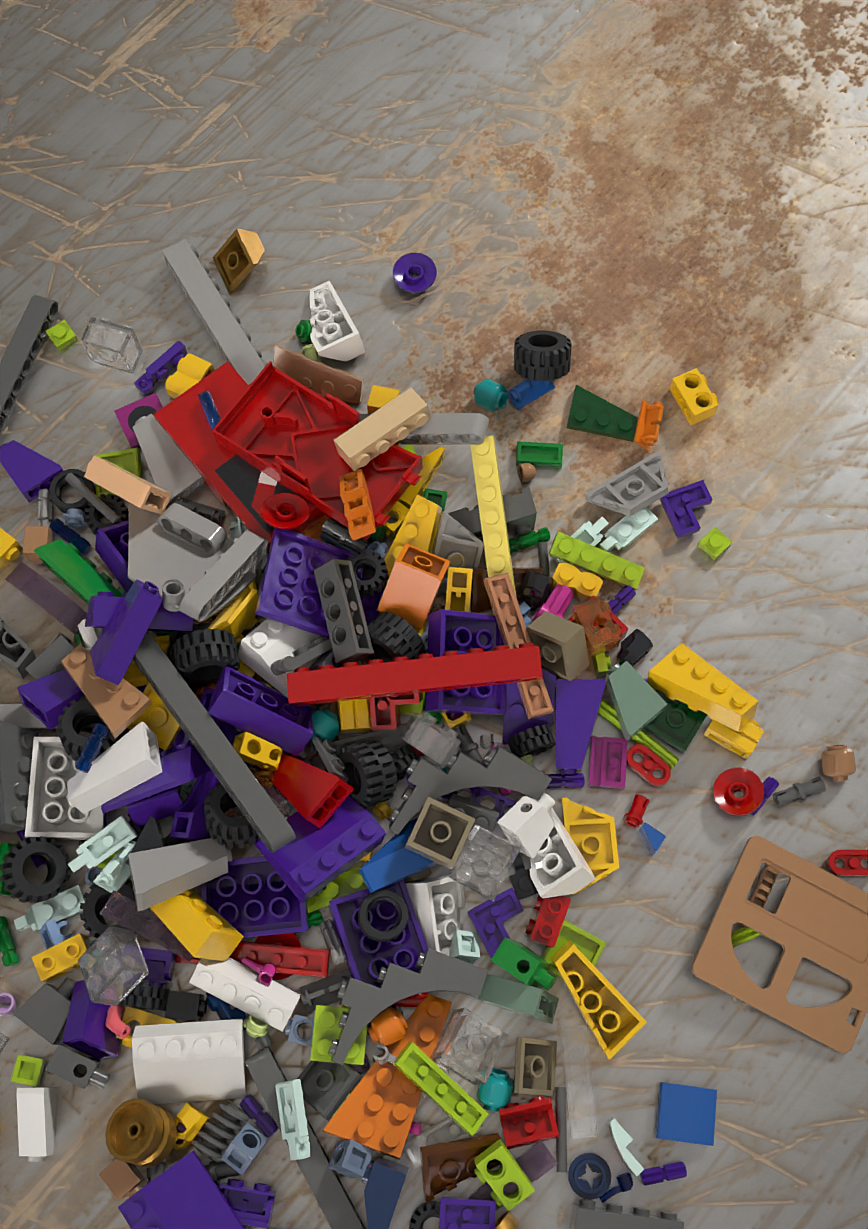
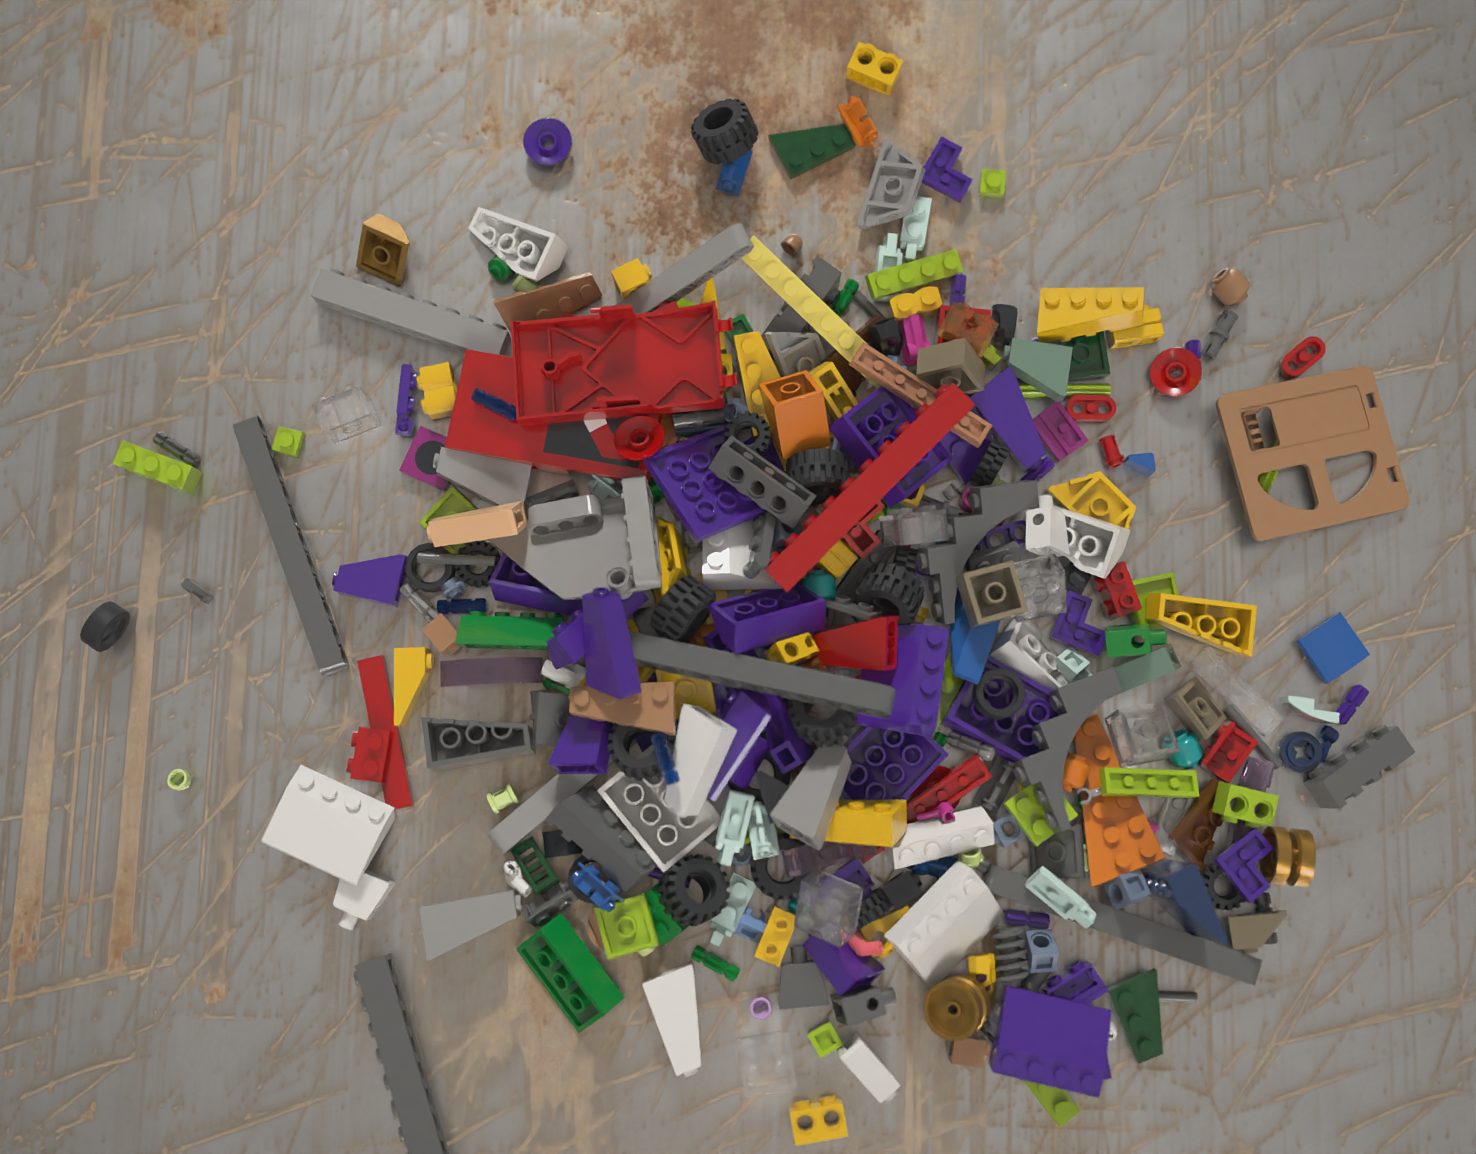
camera: 40 degrees left, 10 degrees up
tan brick [334,387,431,471] -> none
orange slope [339,468,376,541] -> none
teal head [473,378,508,412] -> none
green tile [516,441,563,468] -> none

